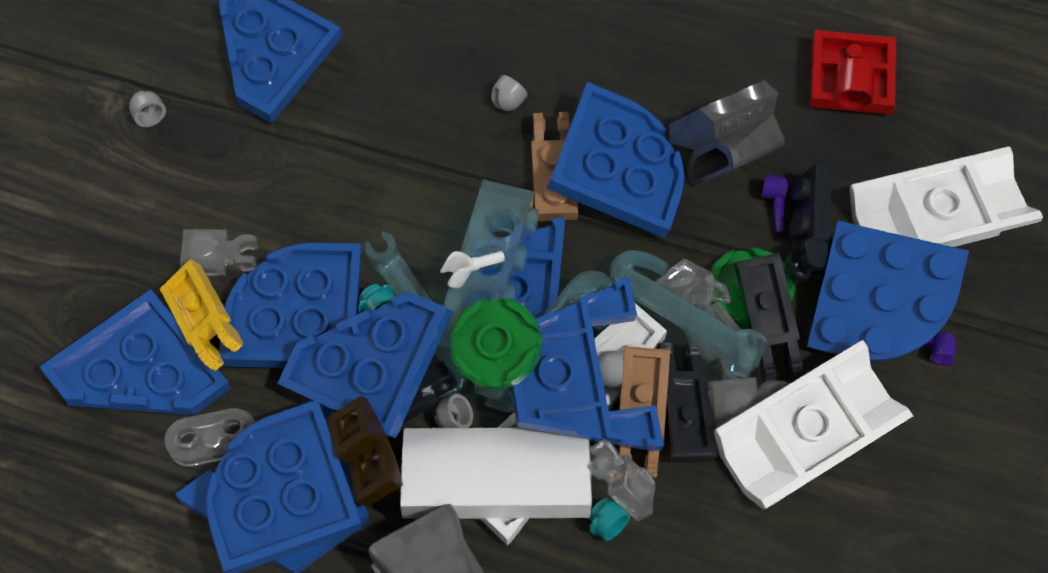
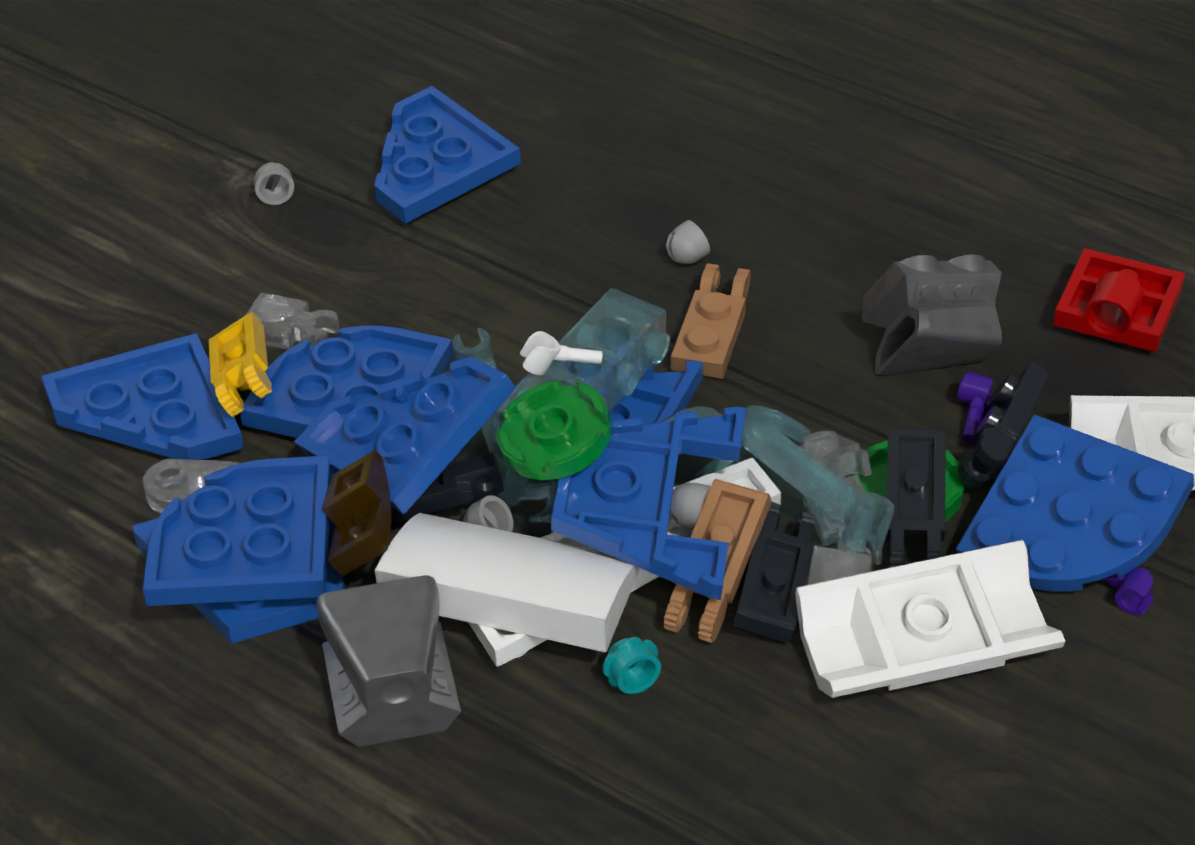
camera: 20 degrees right, 20 degrees down
blue plate [546,82,684,238] -> none
clear plate [587,439,656,522] -> none

